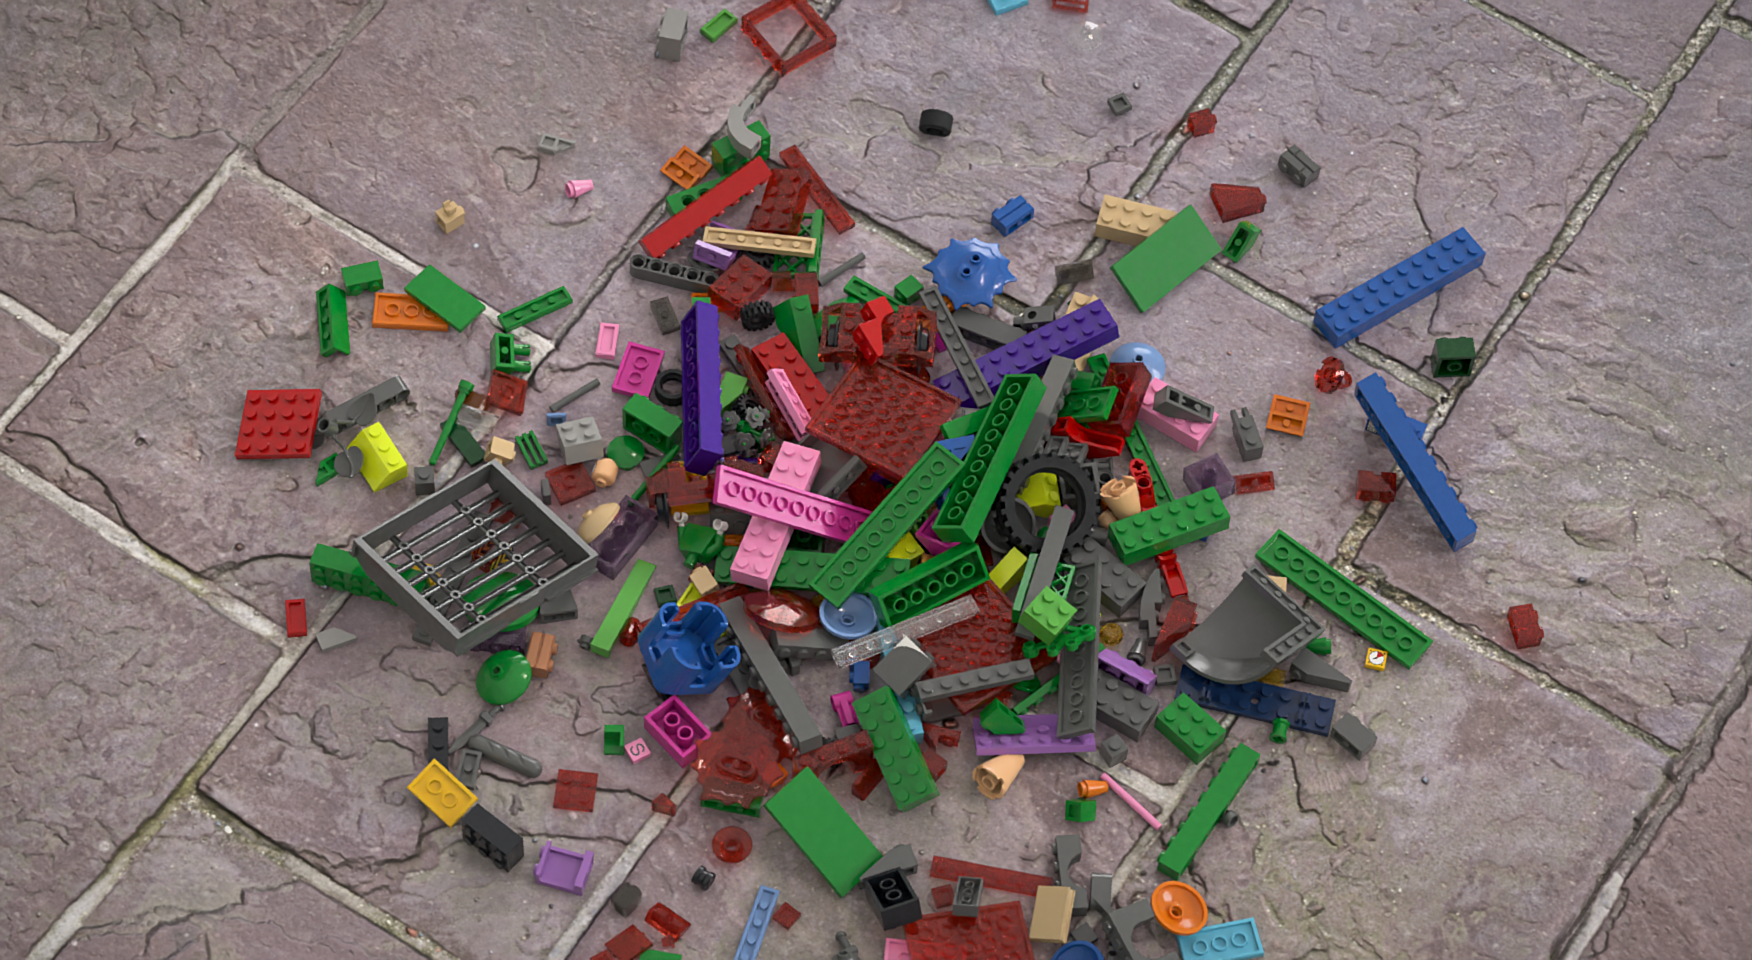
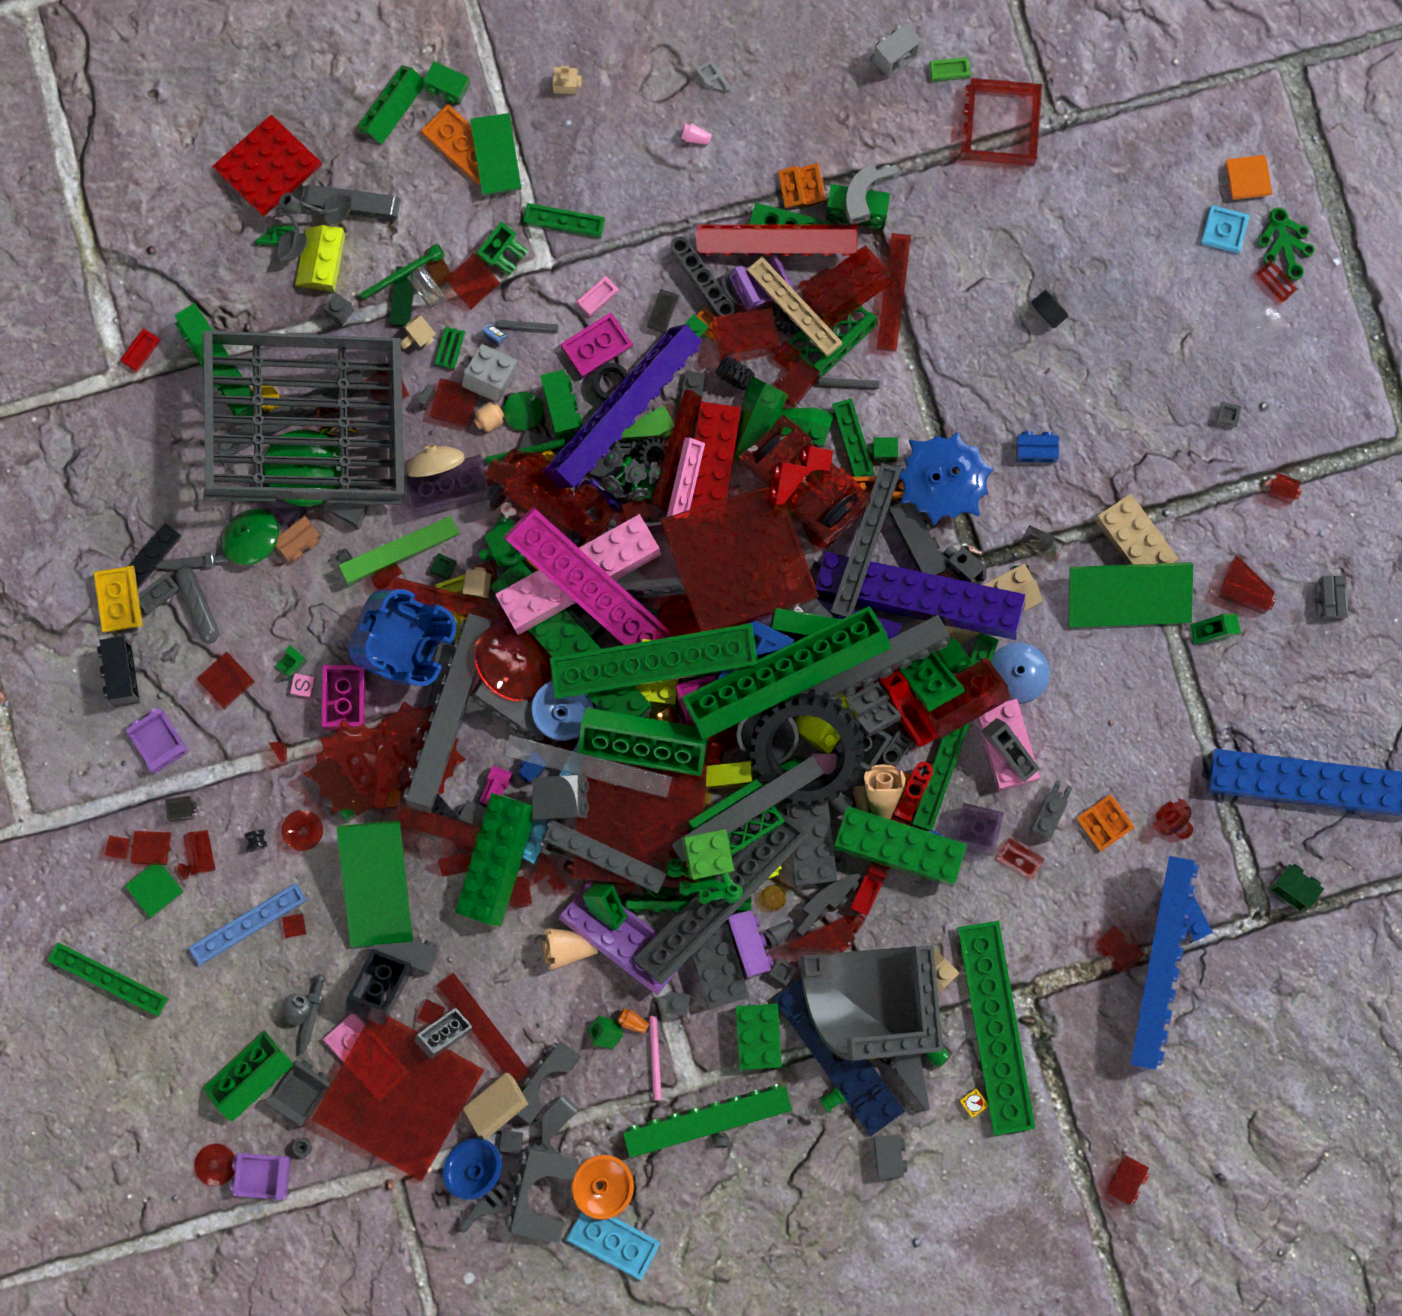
camera: 45 degrees right, 20 degrees up
light grey tile [316,627,357,653] -> none

